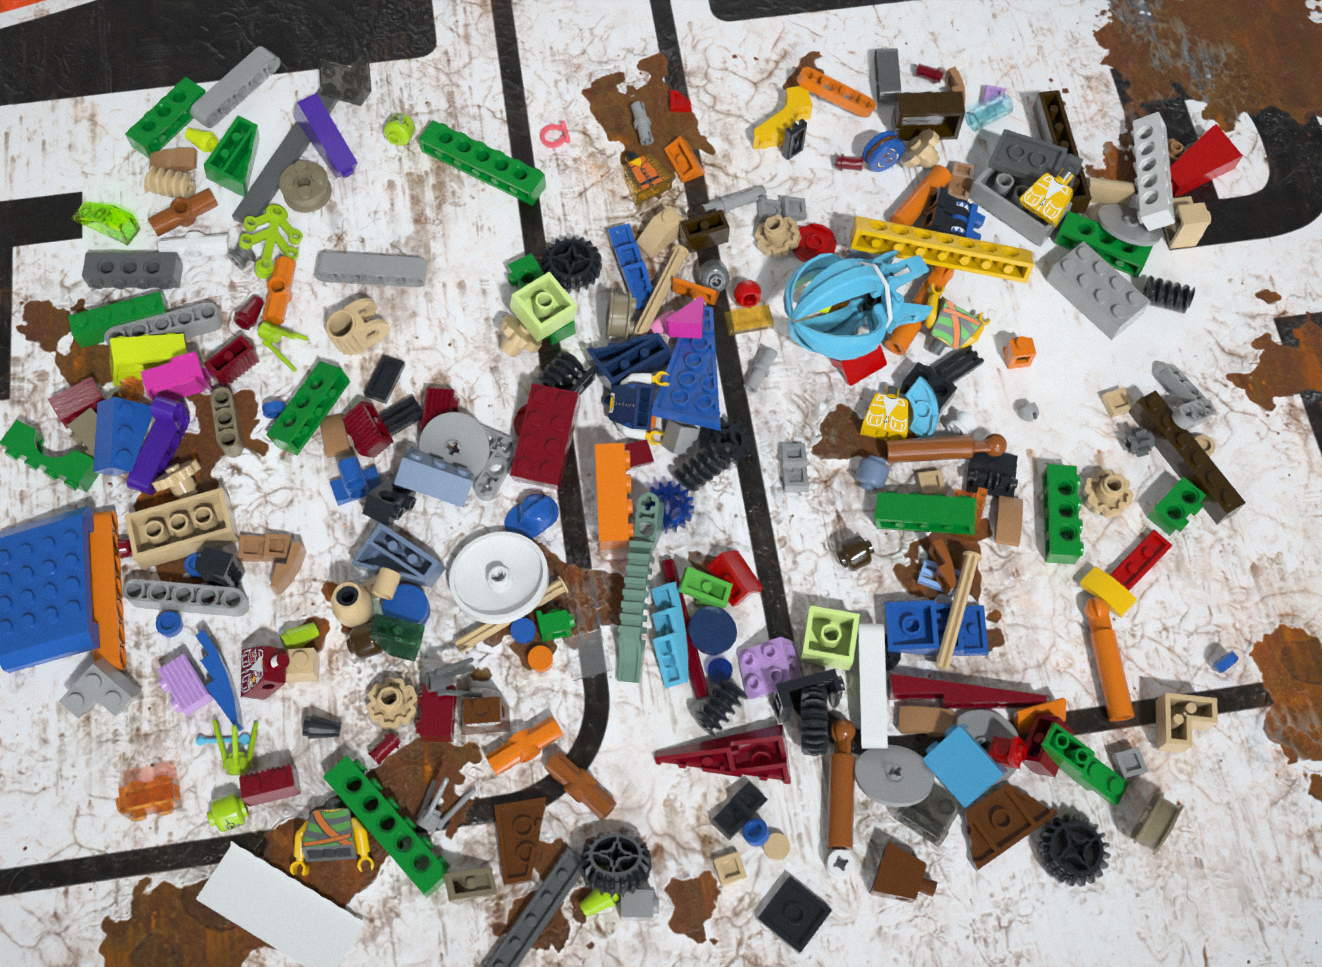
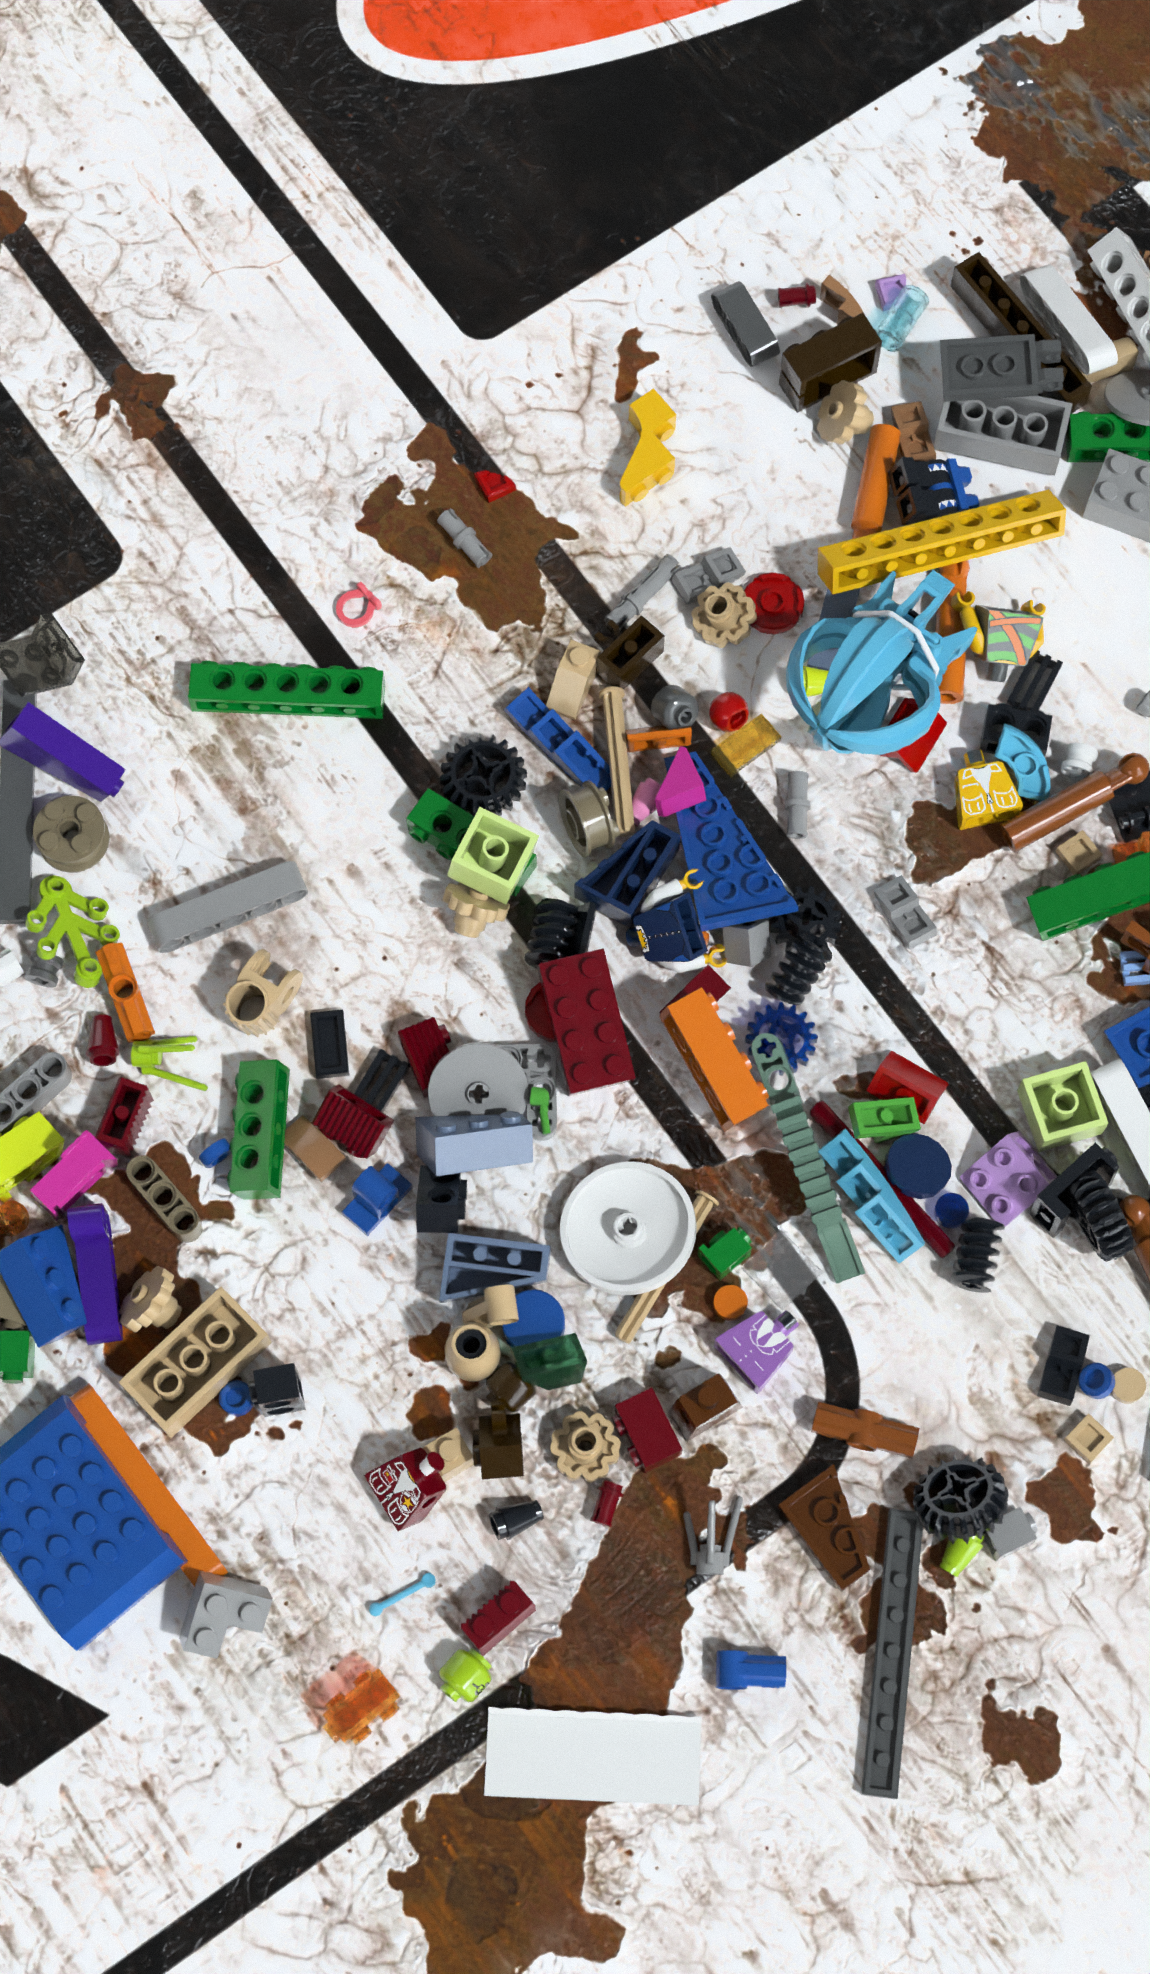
camera: 25 degrees left, 5 degrees up
dark red hinge [117,538,133,559] -> none
light grey beam [122,579,249,617] -> none
blue tile [156,611,183,638] -> none
lavender brick [157,653,214,716] -> none
blue slope [195,629,244,732] -> none
lime plant [212,719,259,776] -> none
medium nougat slope [238,533,291,562] -> none
medium nougat slope [270,541,307,595] -> none
lime cone [279,622,319,650] -> none
torso [290,799,375,876] -> none
green brick [323,756,451,898] -> none
lime head [384,113,415,146] -> none
dark grey plant [425,657,483,698] -> none
dark tan slope [443,867,497,905] -> none
orange piece [485,716,564,776] -> none
blue piece [505,494,559,540] -> none
blue tile [510,618,536,644] -> none
torso [623,151,672,205] -> none
dark red wedge [654,724,791,784] -> none
orange slope [664,136,705,183] -> none
black tile [782,118,807,160] -> none
orange beam [797,67,876,118] -> none
dark red pin [835,154,863,171] -> none
dark brown head [836,535,875,571] -> none
sand blue head [855,455,890,492] -> none
blue head [862,130,905,172] -> none
orange brick [1003,336,1037,369] -> none
yellow torso [1019,168,1074,228] -> none
none -> dark brown brick [472,1401,524,1480]
none -> bright green hand [530,1087,551,1135]
none -> medium lavender torso [714,1310,799,1394]
none -> blue piece [716,1650,786,1690]
none -> white beam [1020,264,1118,375]

